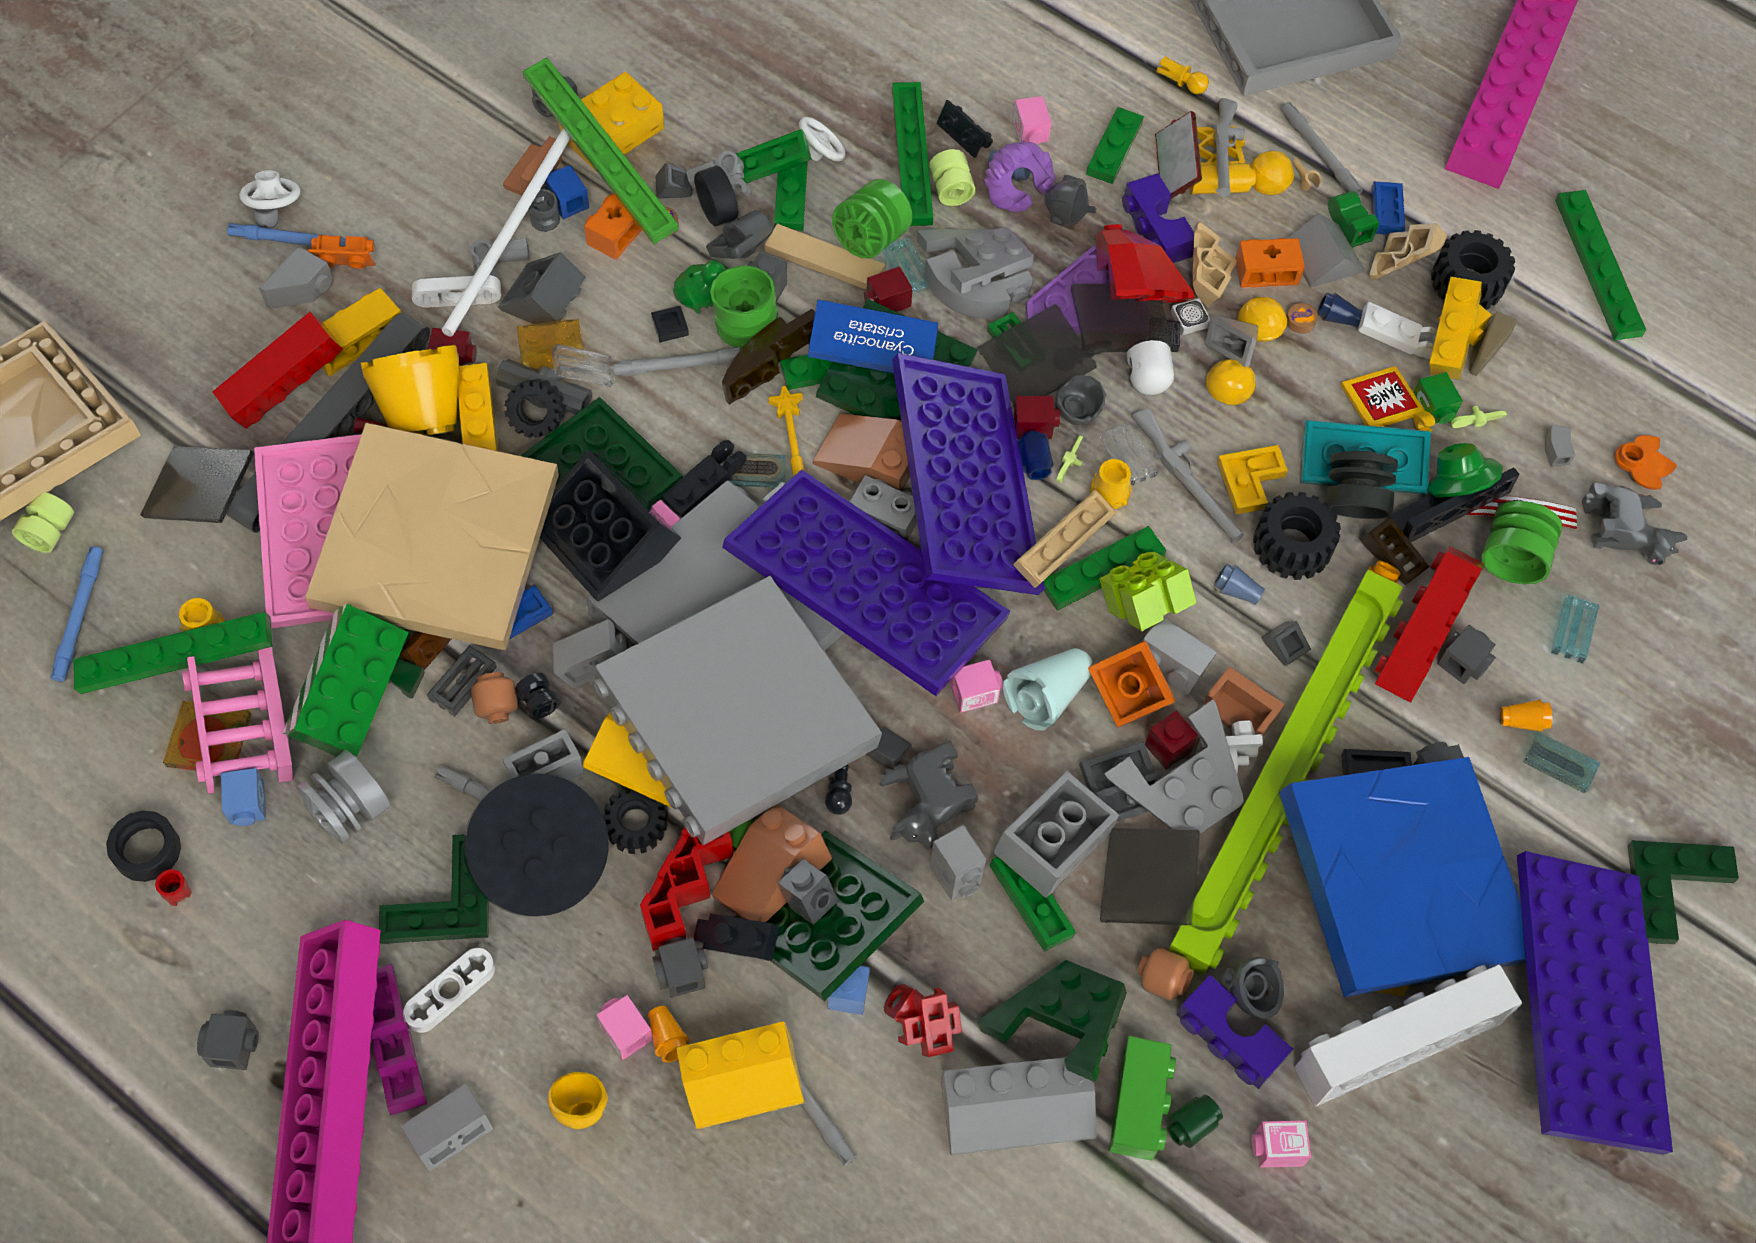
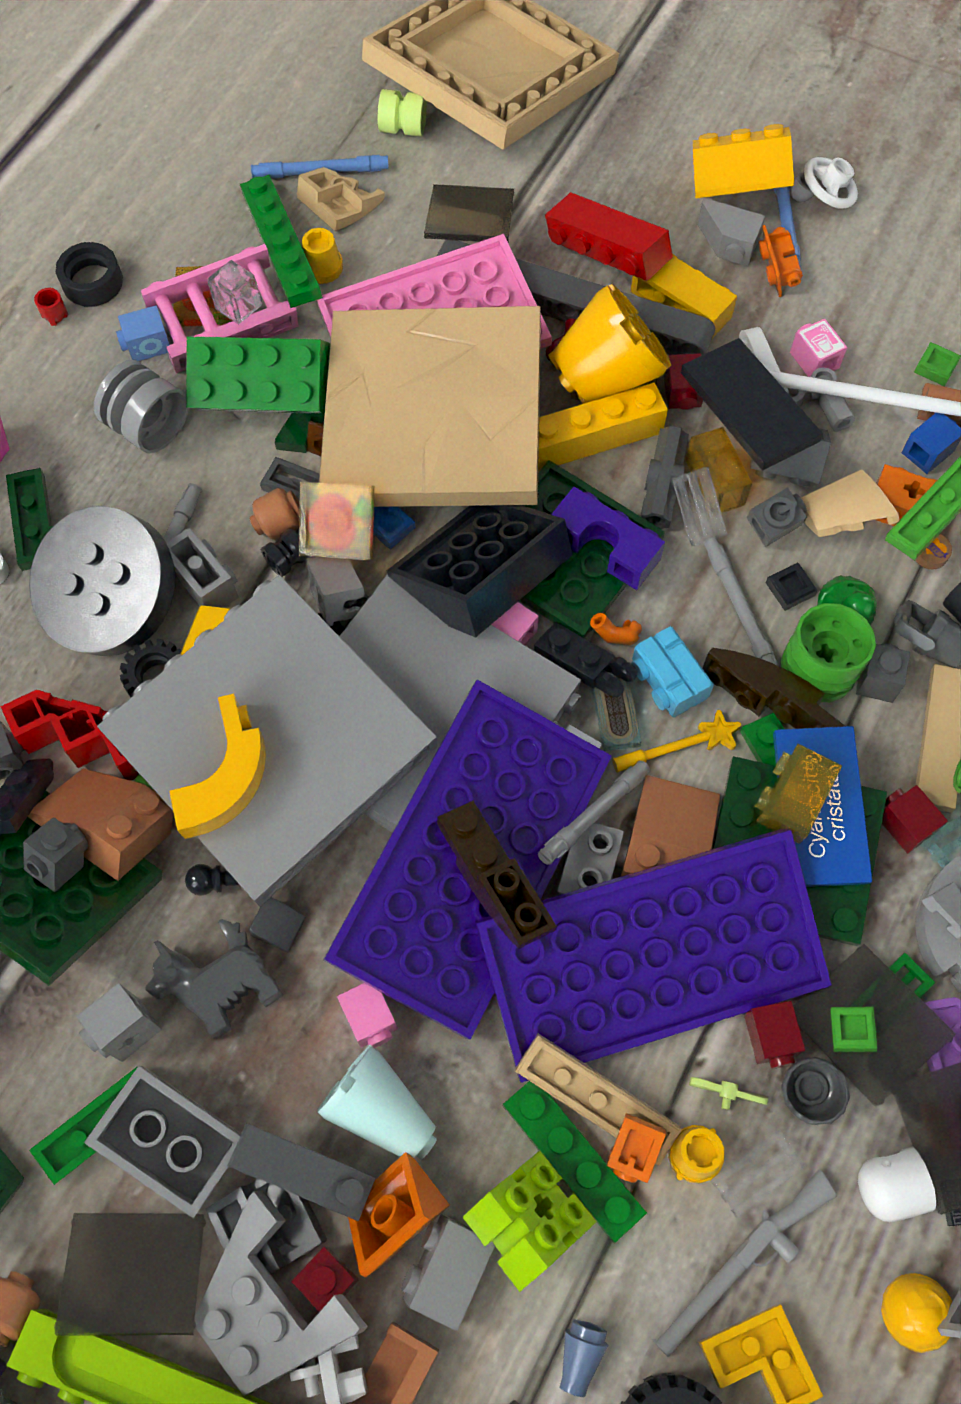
camera: 85 degrees right, 5 degrees up
black tyre [504,379,565,438] -> none
dark grey wheel [529,189,560,232] -> none
clear blue brick [1017,431,1054,480] -> none
none -> yellow arch [169,693,266,839]
none -> clear brick [207,260,262,324]
none -> dark grey slope [227,1123,375,1221]
none -> tan slope [297,167,385,231]
none -> tile [299,481,375,560]
none -> dark brown slope [437,801,557,949]
none -> light grey piece [538,761,650,865]
none -> dark purple arch [551,487,665,590]
none -> orange arm [590,613,642,646]
none -> orange bracket [607,1113,666,1183]
none -> medium azure brick [631,626,714,718]
none -> black tile [681,338,823,471]
none -> yellow slope [693,124,794,198]
none -> dark grey brick [747,487,807,547]
none -> clear yellow brick [755,744,842,844]
none -> bright pink brick [790,318,848,376]
none -> tan slope [801,469,900,537]
none -> bright green tile [830,1007,877,1052]
none -> bright green tile [914,342,961,387]

